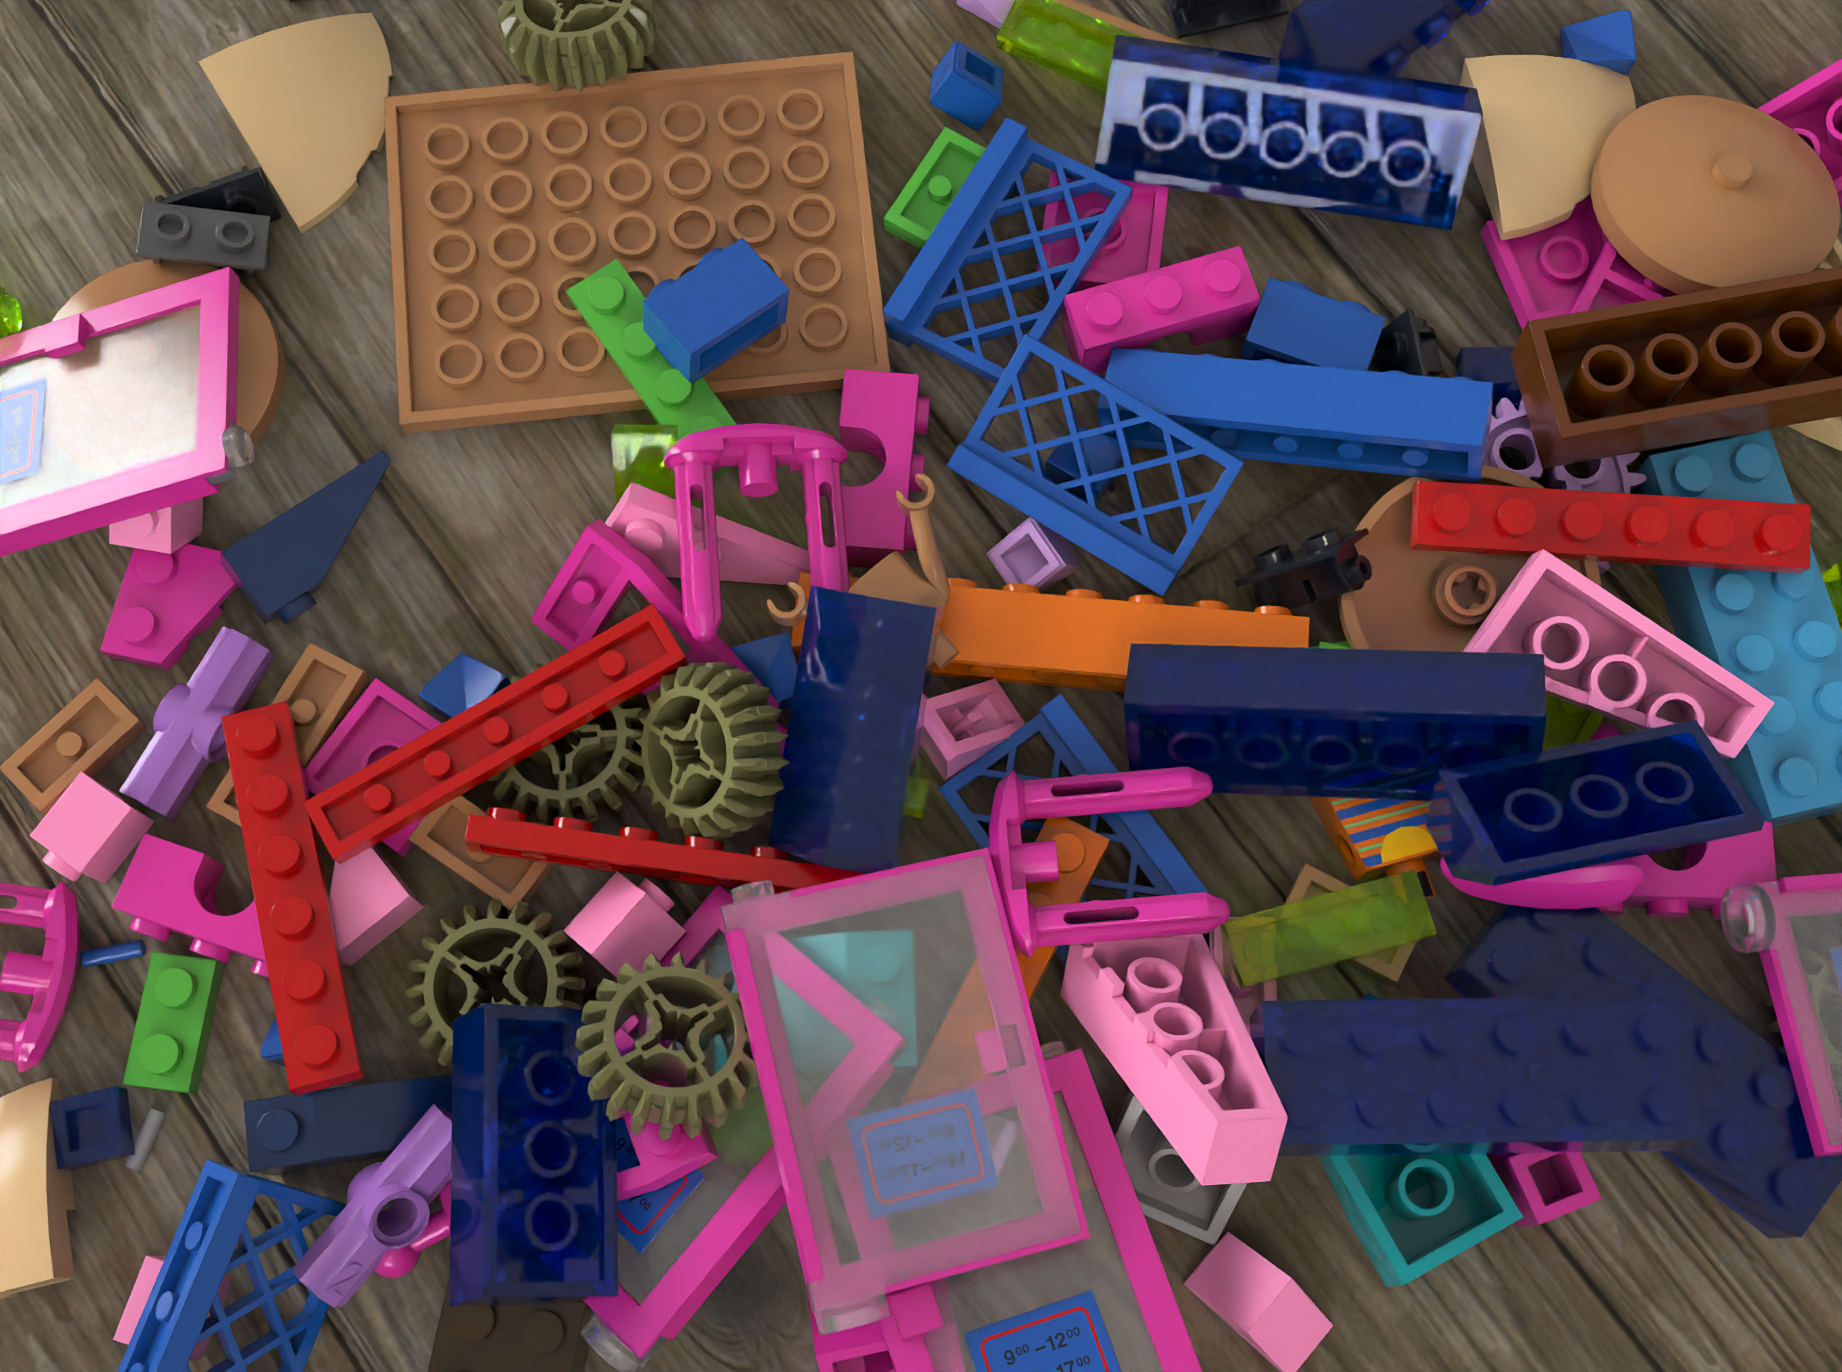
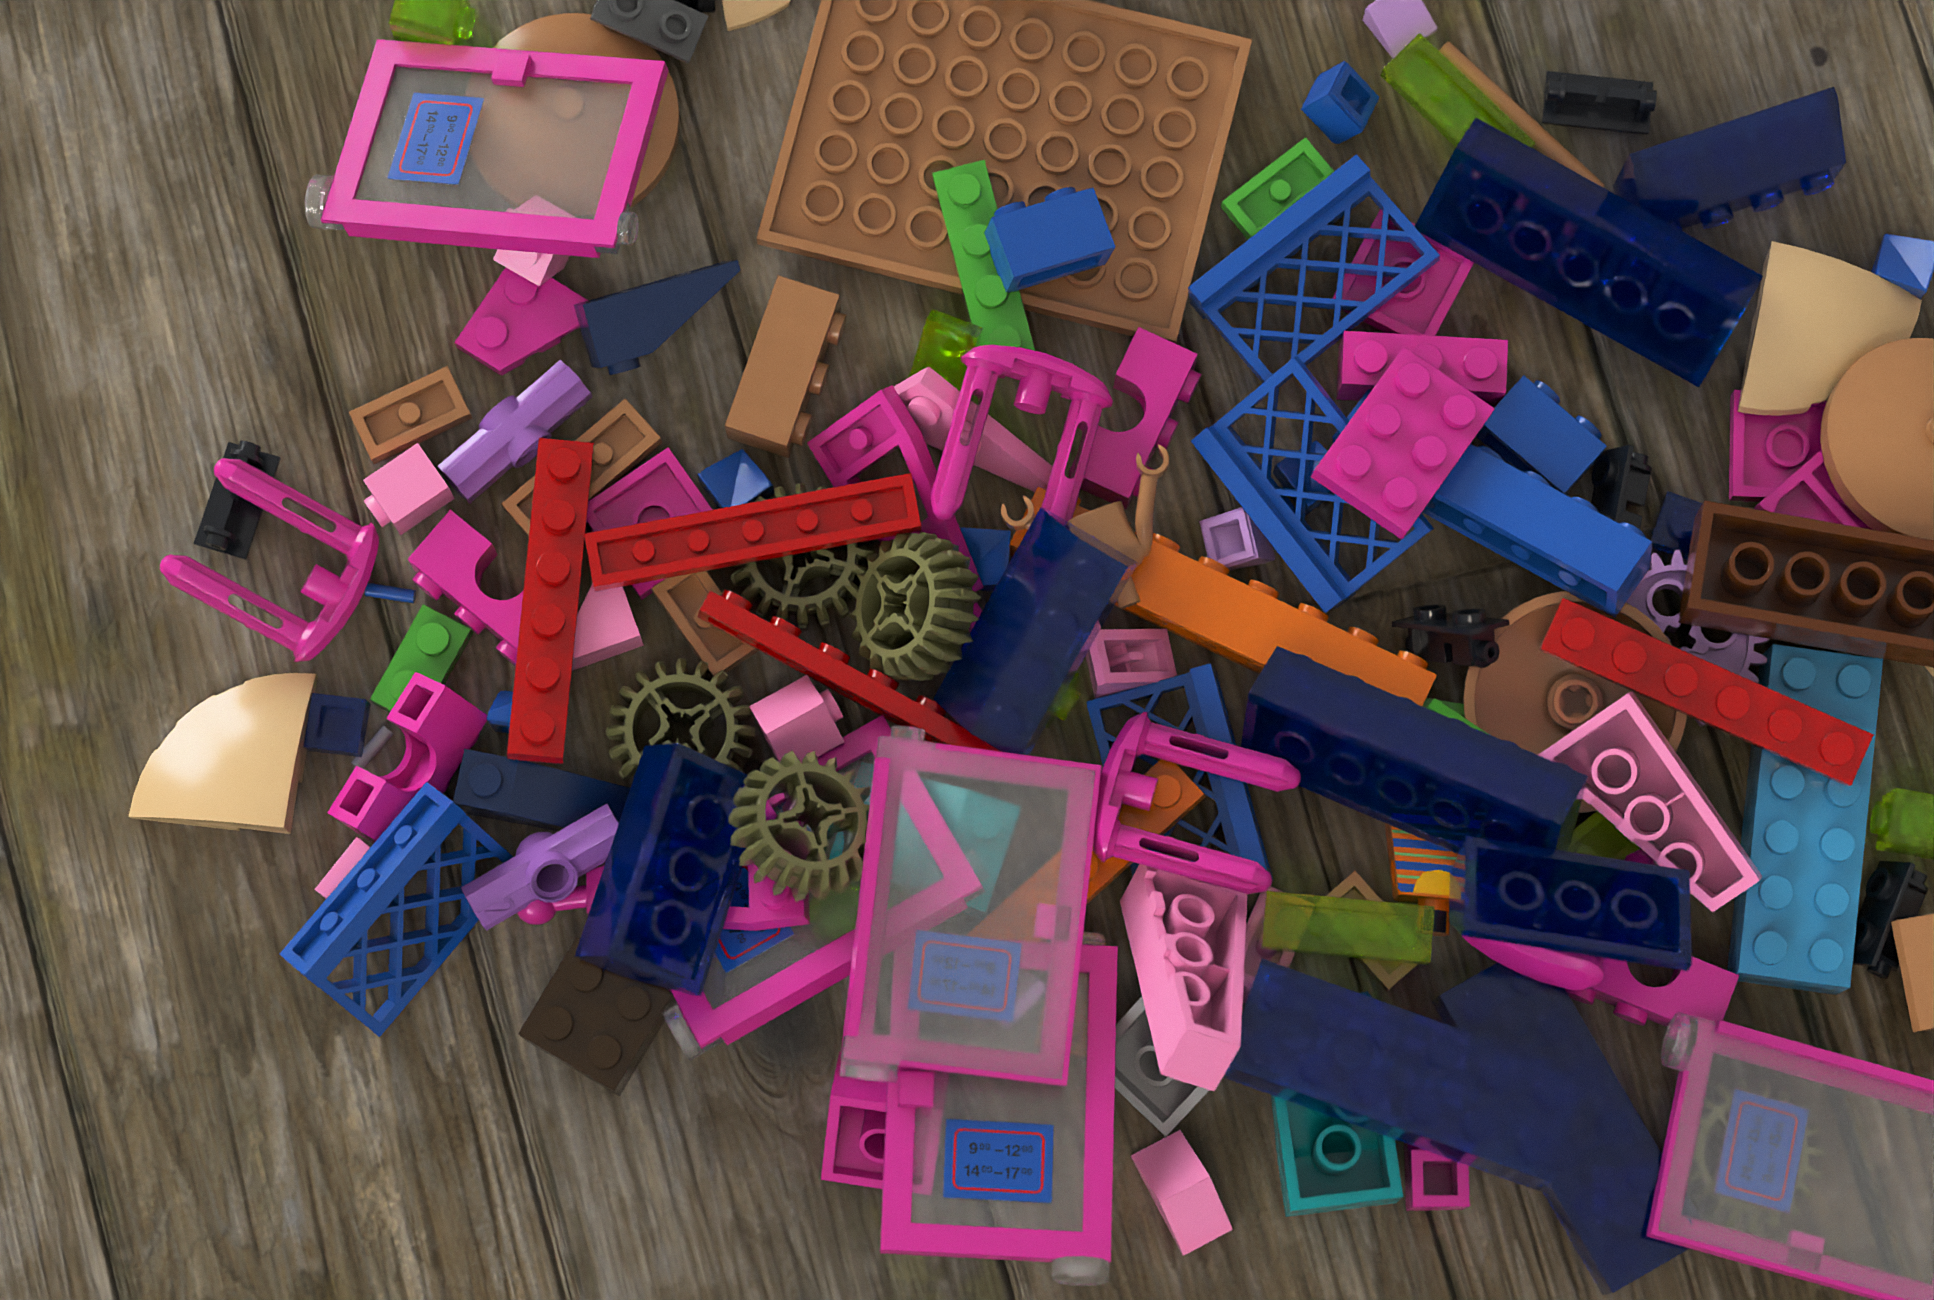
camera: 20 degrees right, 5 degrees up
none -> dark pink arch [327,672,488,844]
none -> medium nougat brick [725,275,847,458]
none -> dark pink plate [1311,346,1495,540]

